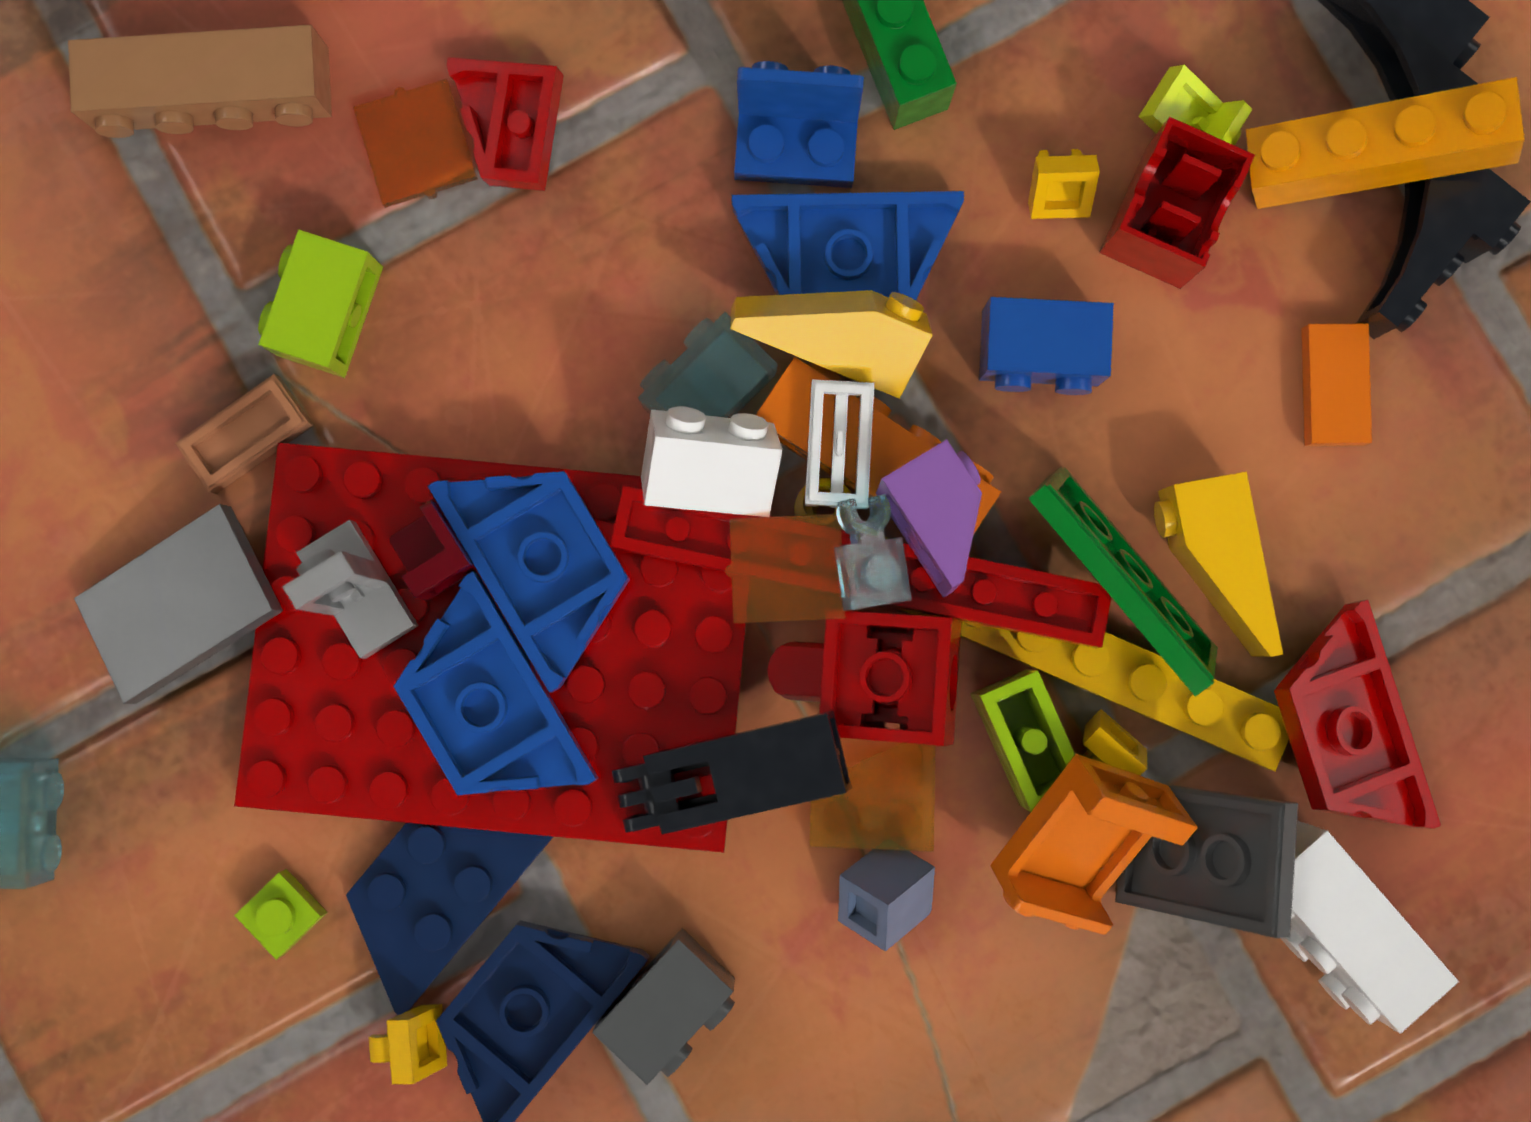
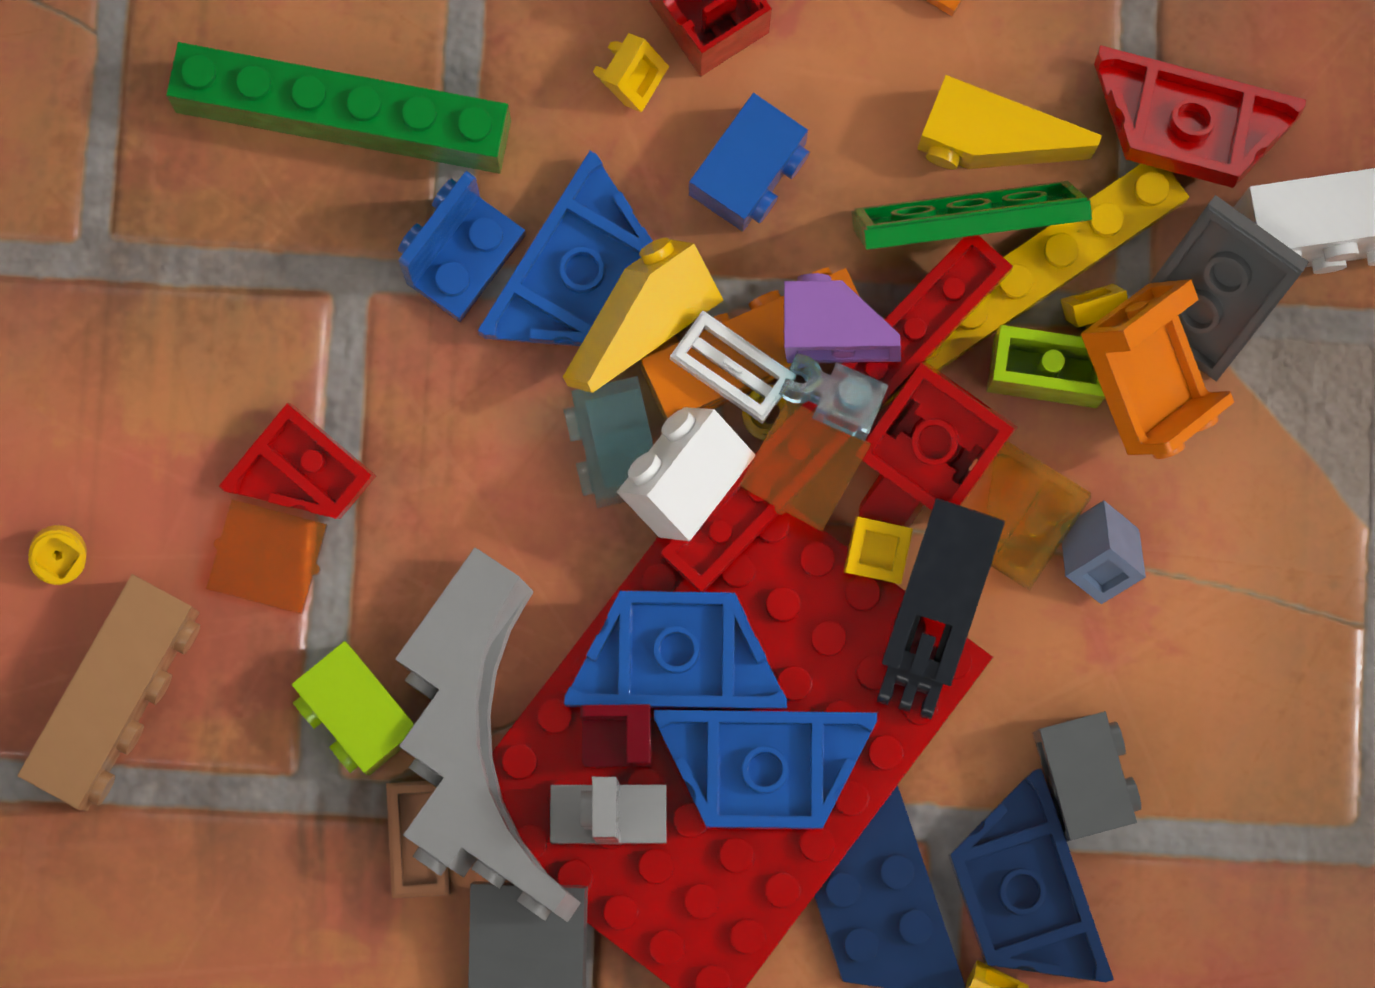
camera: 65 degrees left, 5 degrees down
none -> light grey arch [395,547,581,922]
none -> yellow tile [844,516,913,584]

